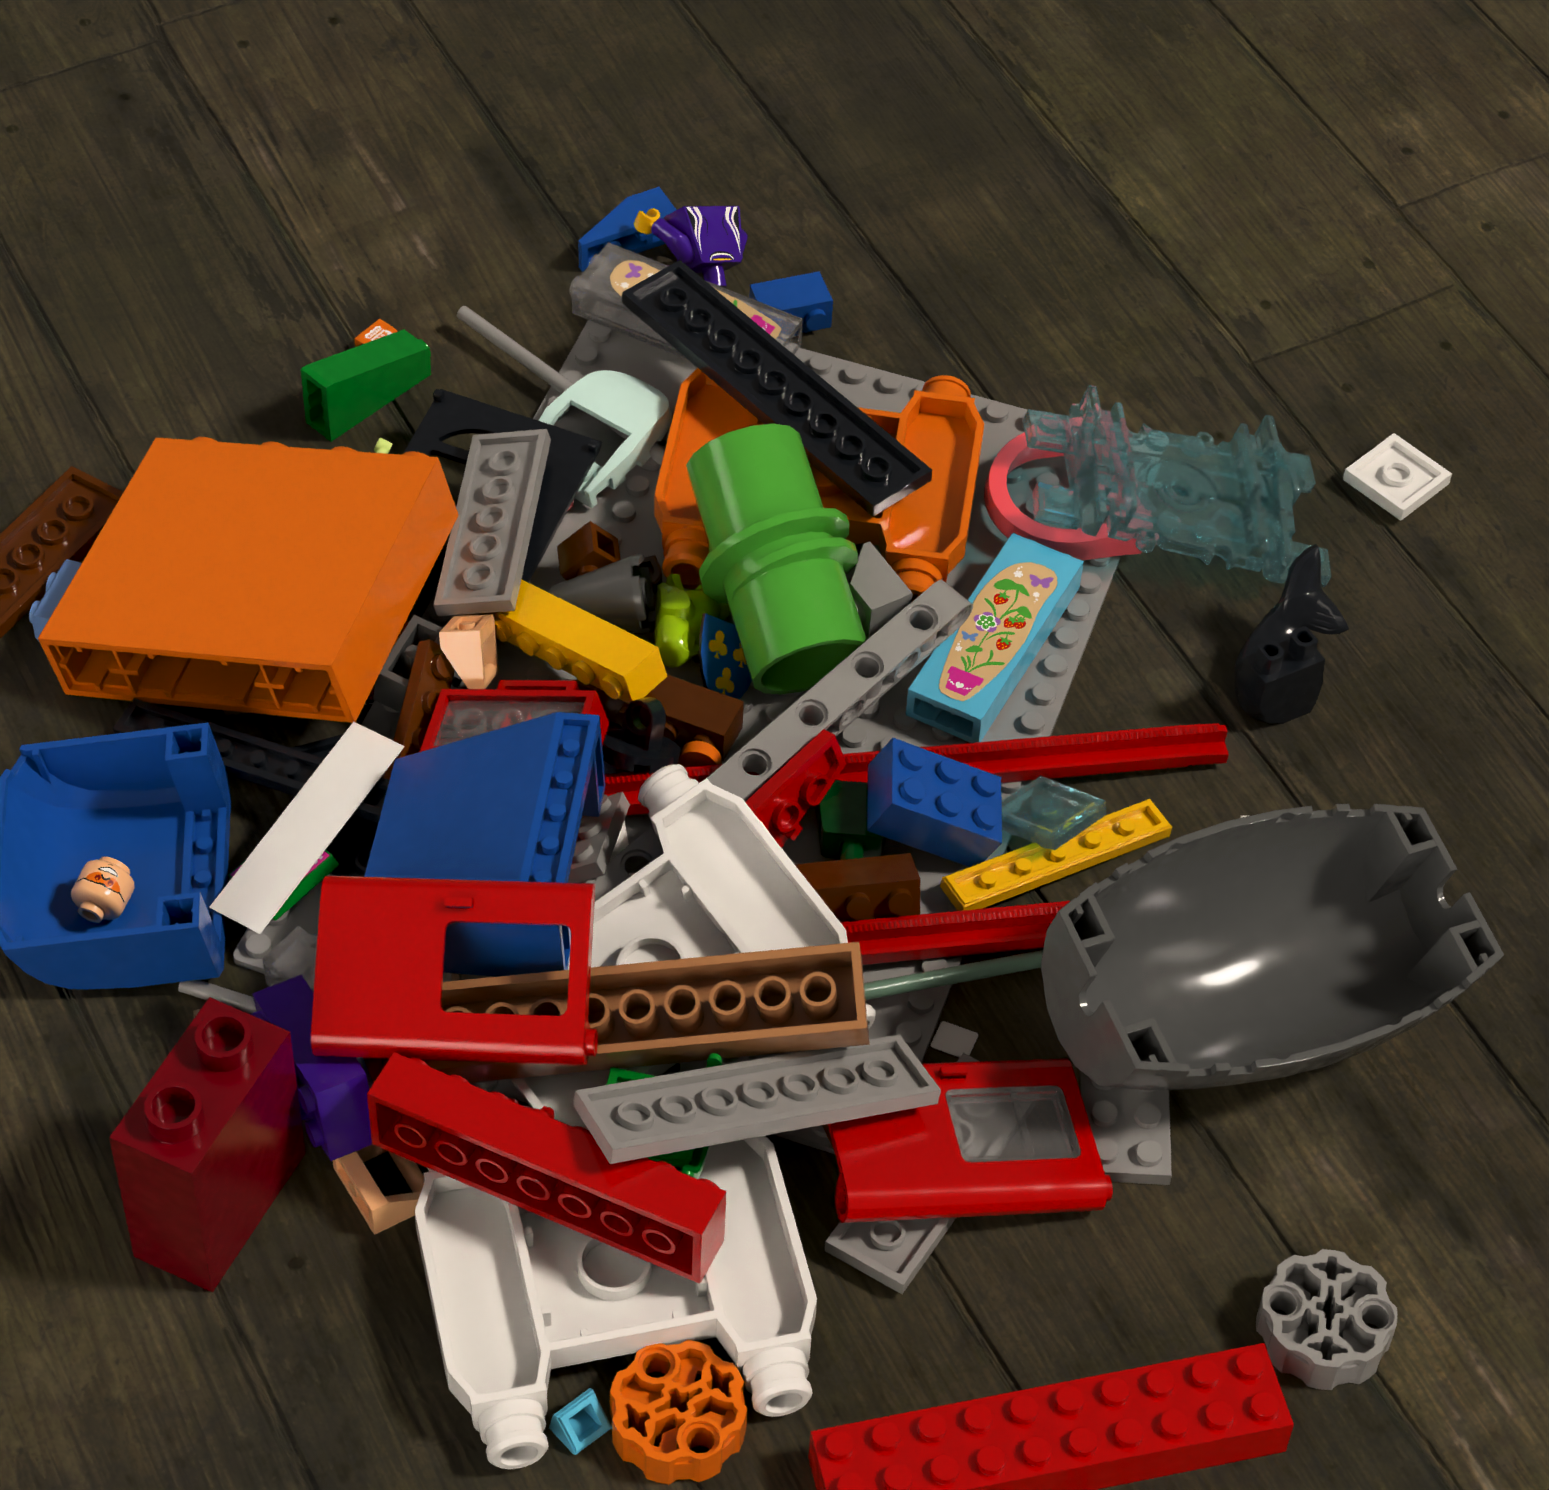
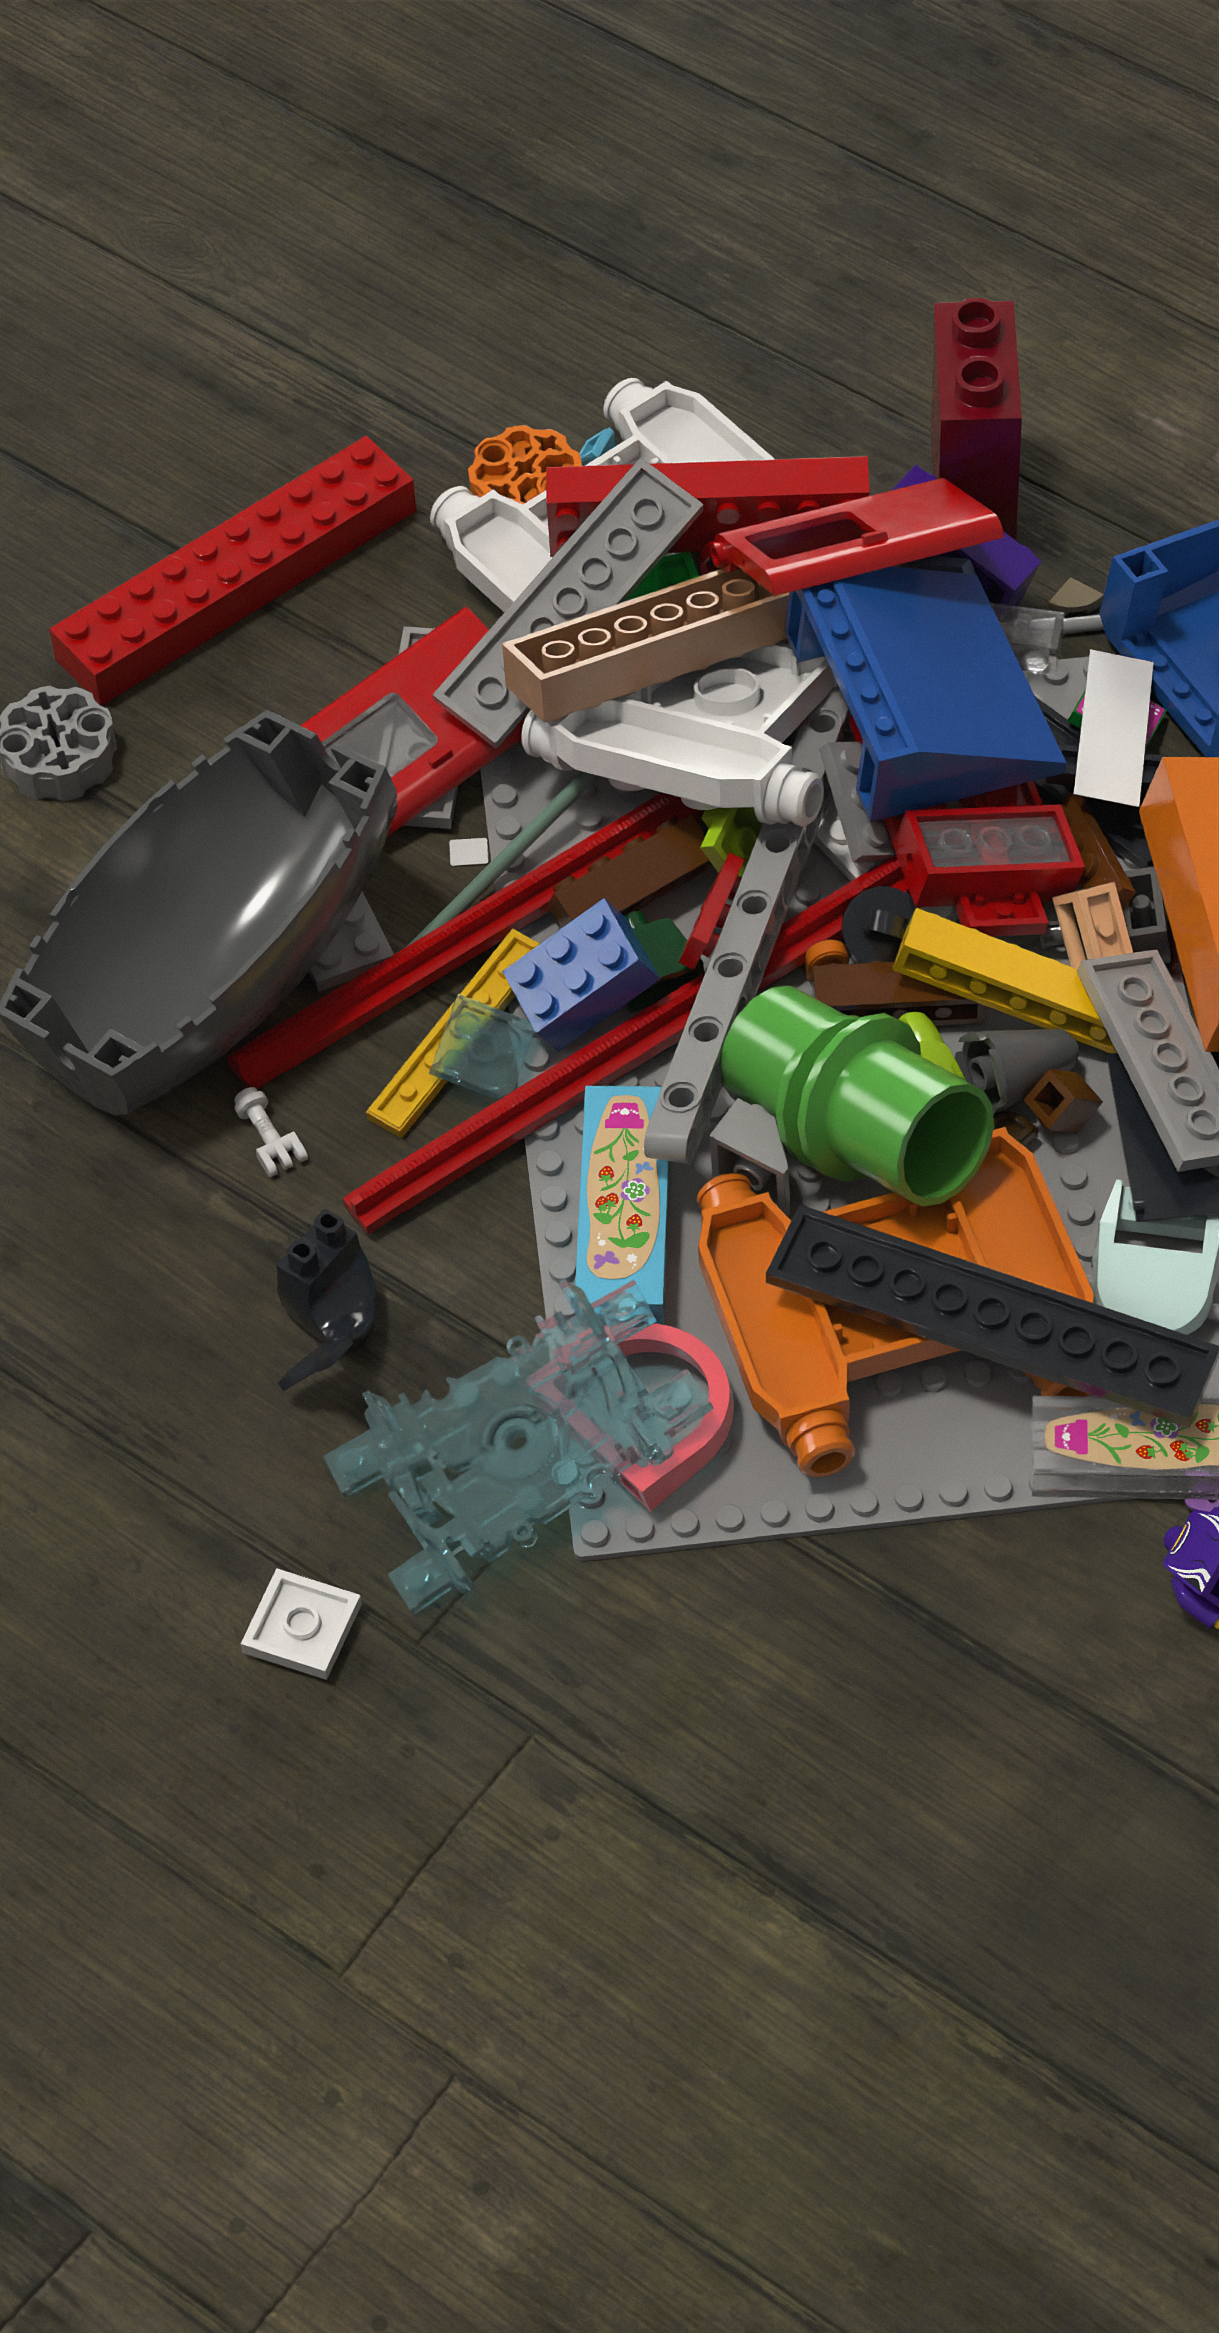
camera: 160 degrees right, 5 degrees up
blue brick [749,271,833,338] -> none

